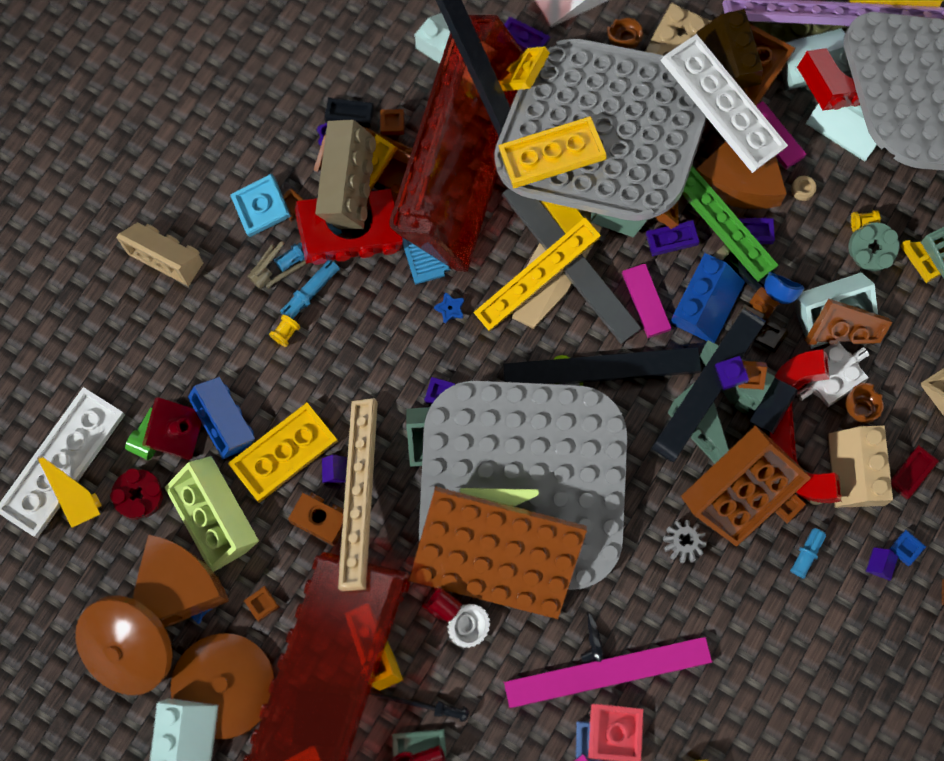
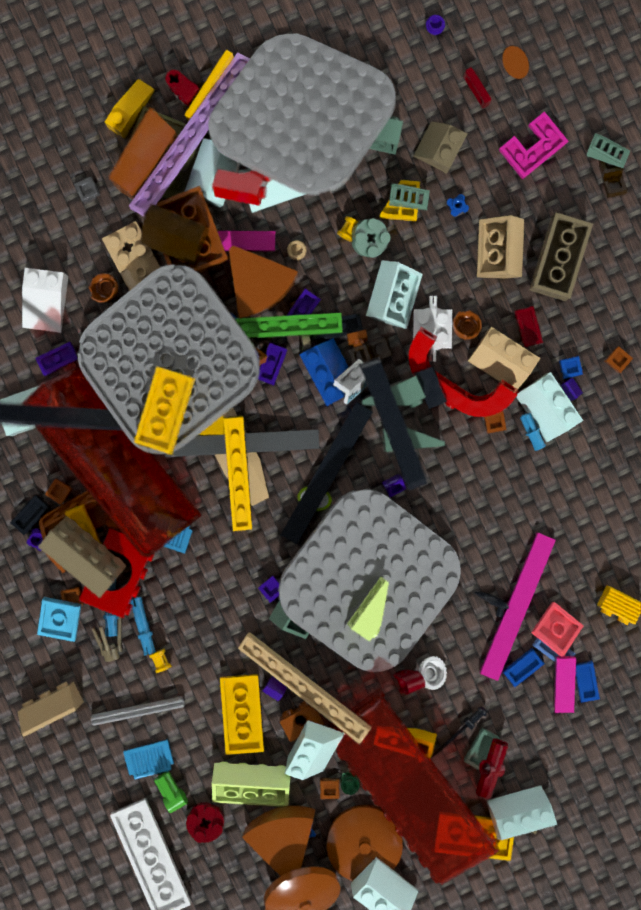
camera: 60 degrees left, 15 degrees up
yellow slope [37,455,102,528] -> none
dark red tile [142,397,201,460] -> none
blue brick [188,377,255,459] -> none
dark orange plate [409,486,587,619] -> none
blue plate [434,293,464,323] -> none
yellow wing [499,46,550,91] -> none
dark pink tile [622,264,671,338] -> none
white plate [660,34,788,173] -> none
light grey gear [663,520,707,564] -> none
dark orange slope [681,426,811,547] -> none
dark purple plate [715,356,749,390] -> none
dark orange plate [738,361,767,390] -> none
blue helmet [764,272,804,304] -> none
dark orange wing [805,299,893,345] -> none
none -> light grey axle [91,696,185,726]
none -> dark azure window [123,739,174,779]
none -> light aqua slope [285,720,344,780]
none -> white panel [334,359,367,404]
none -> clear green wheel [340,772,360,795]
none -> dark purple slope [382,474,406,497]
none -> blue tile [502,648,545,687]
none -> light aqua slope [516,372,583,442]

